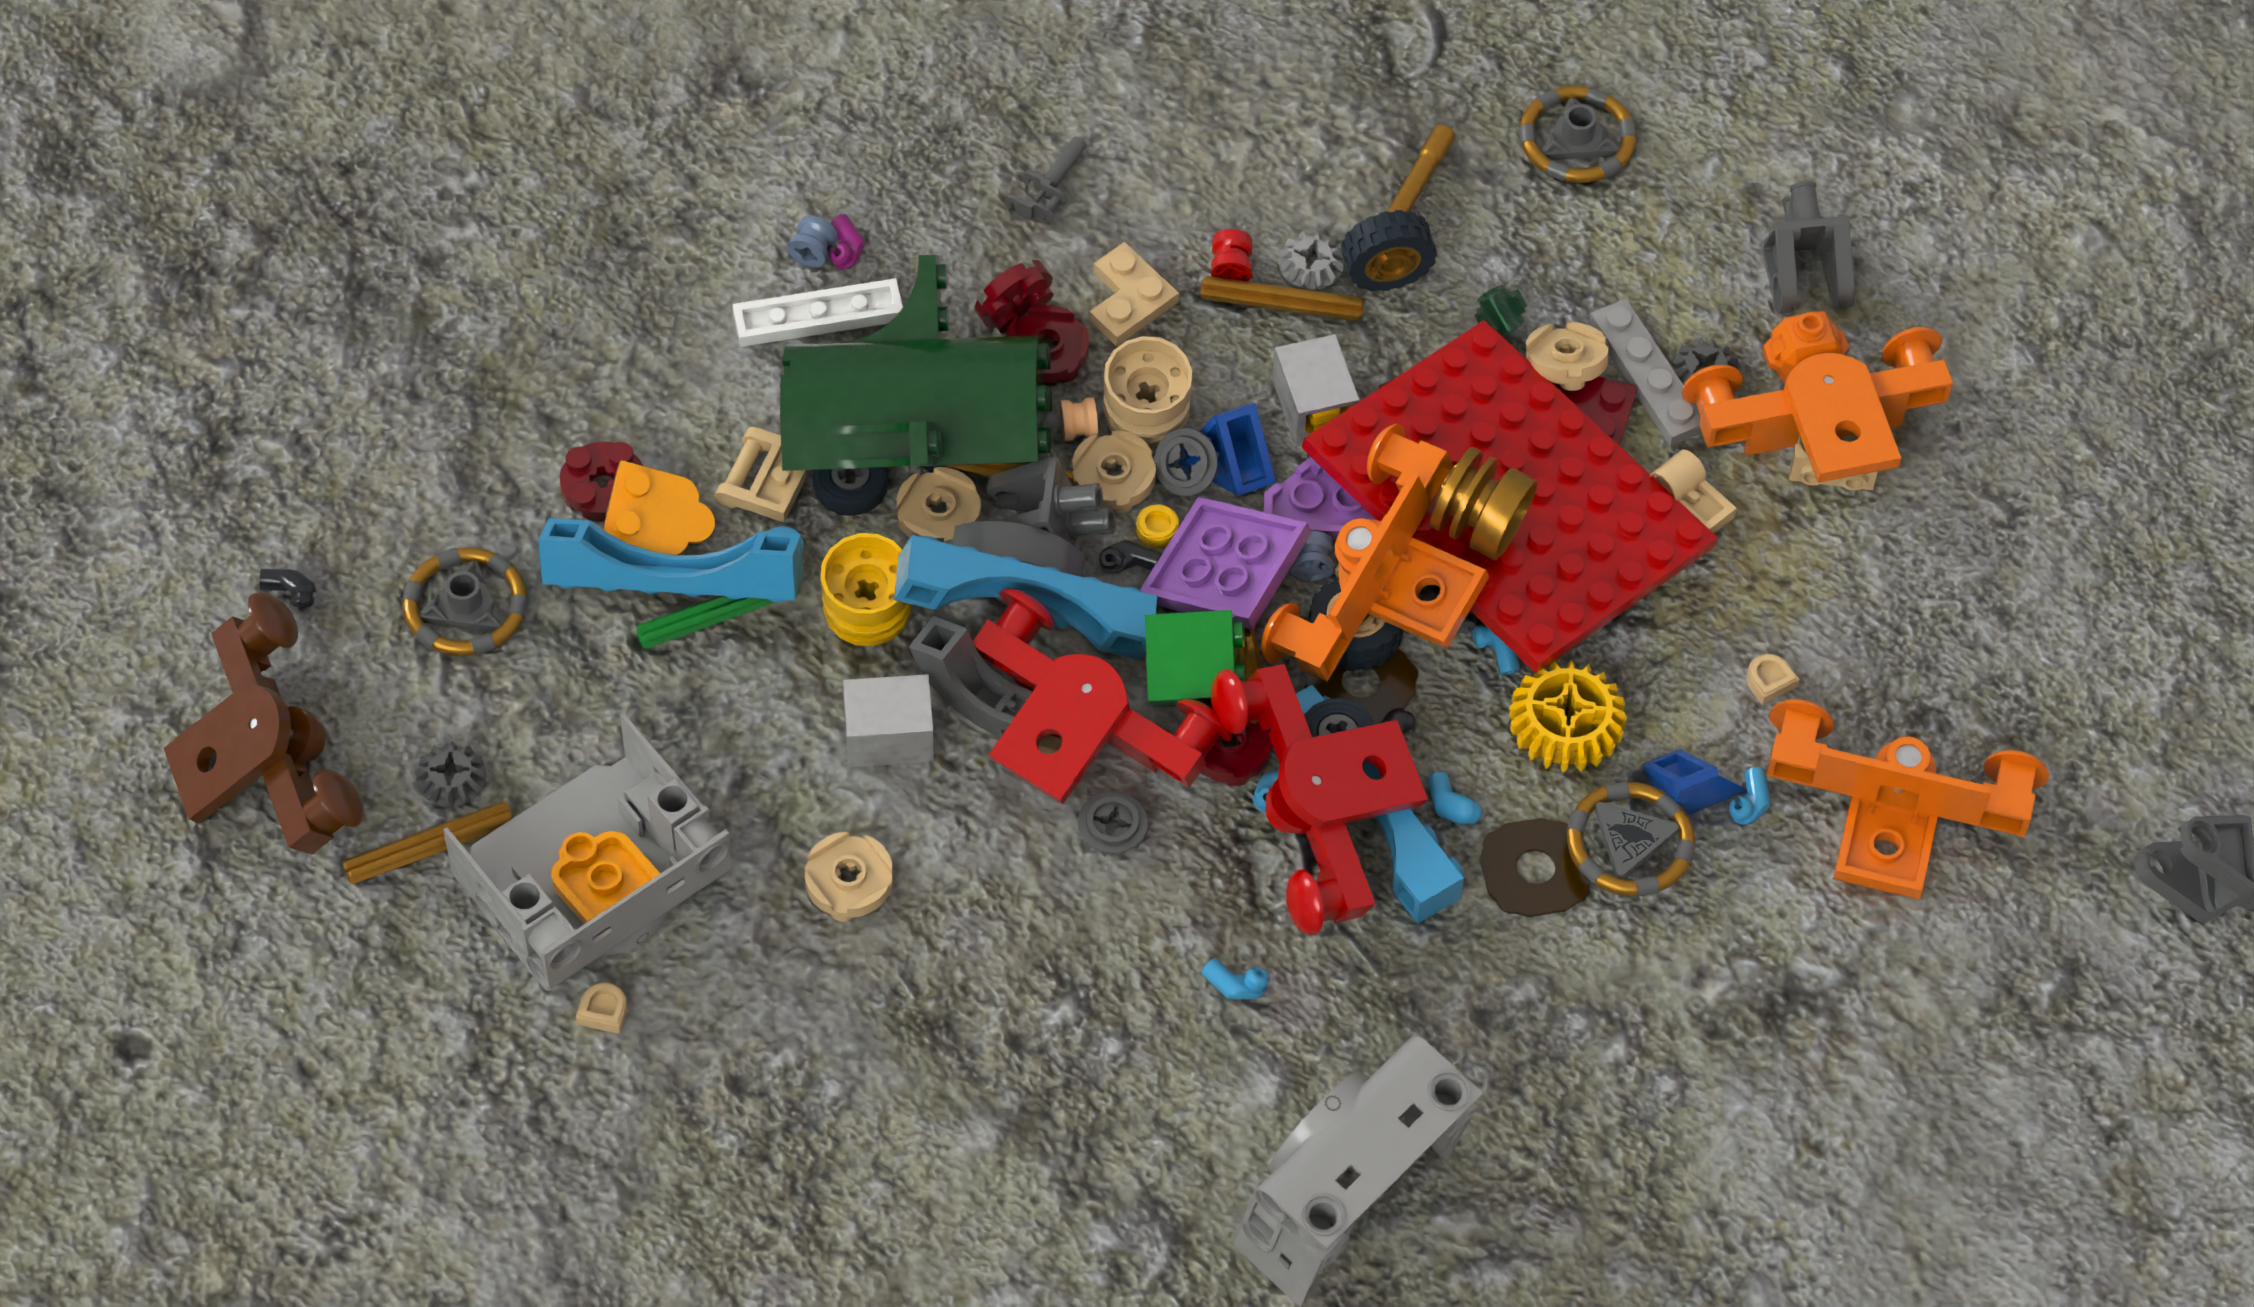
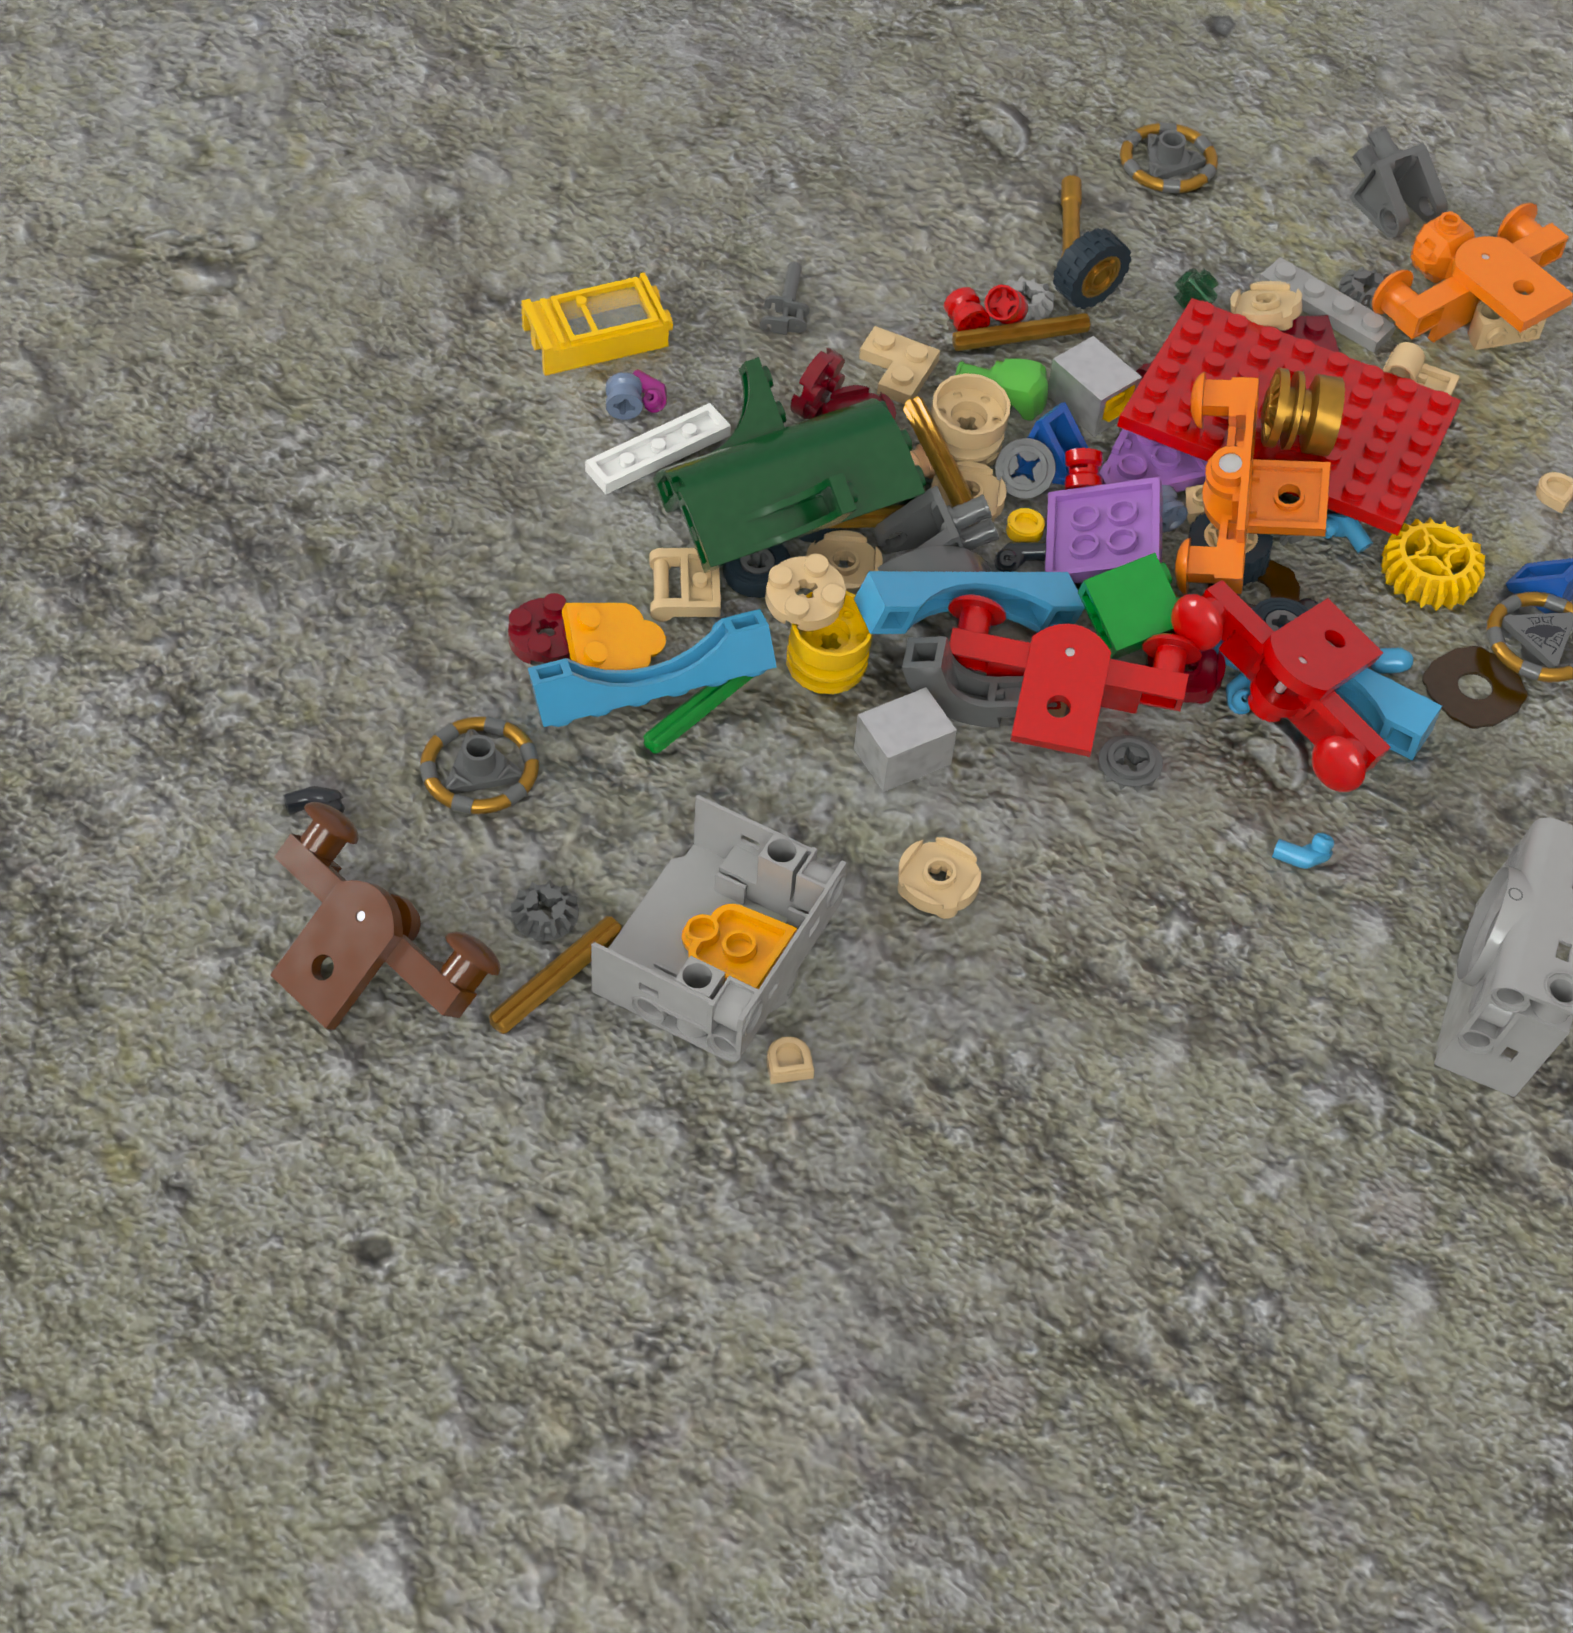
camera: 25 degrees left, 5 degrees down
none -> yellow door [521,272,673,376]
none -> tan plate [765,553,846,631]
none -> pearl gold axle [903,396,974,507]
none -> bright green piece [955,359,1048,421]
none -> red wheel [985,284,1028,324]
none -> red wheel [1065,448,1103,490]

